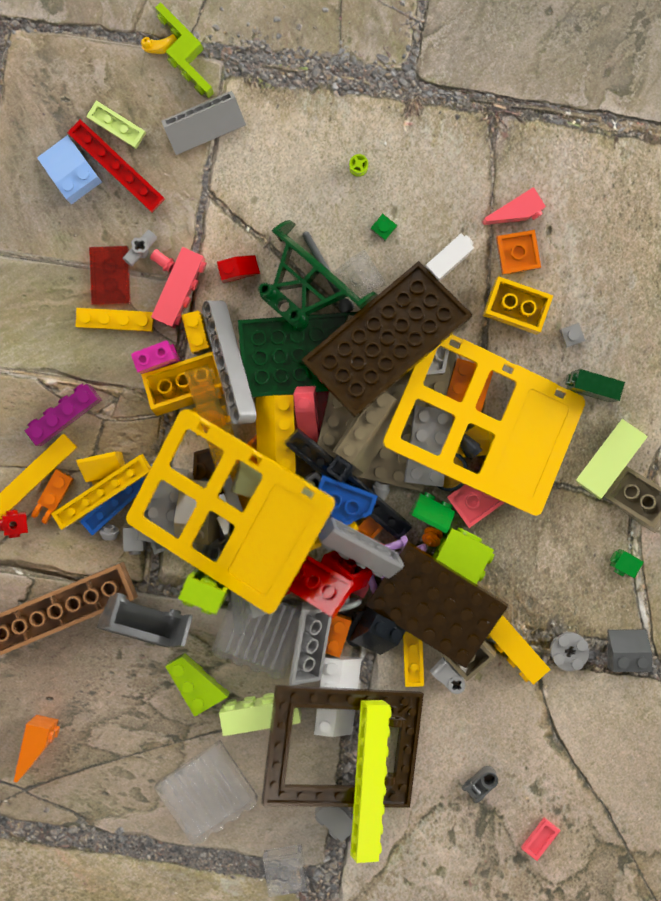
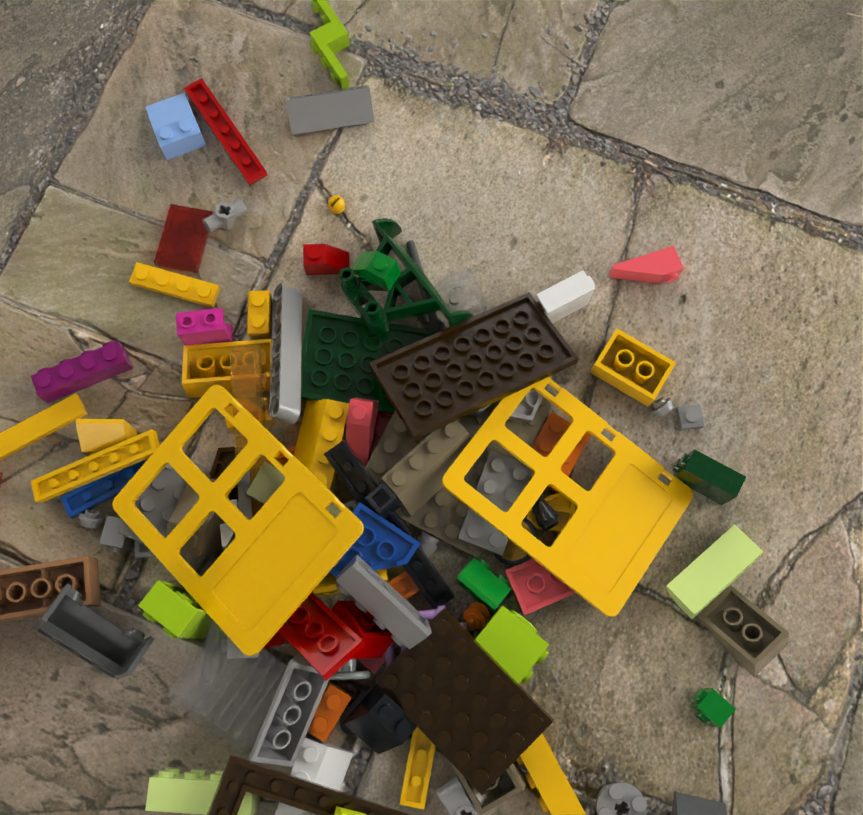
camera: 15 degrees right, 15 degrees down
orange hinge [31,469,74,524] -> none
yellowish green plate [86,100,146,149] -> none
yellow arm [141,34,177,54] -> none
coral pin [150,249,175,272] -> none
coral brick [151,247,207,329] -> none
lime wedge [165,653,230,717] -> none
lime wheel [349,154,368,177] -> none
green plate [370,213,397,241] -> none
orange plate [496,230,541,275] -> none
none -> yellow hinge [328,195,345,214]
none -> green slope [351,251,401,292]
none -> light grey plate [652,397,674,417]

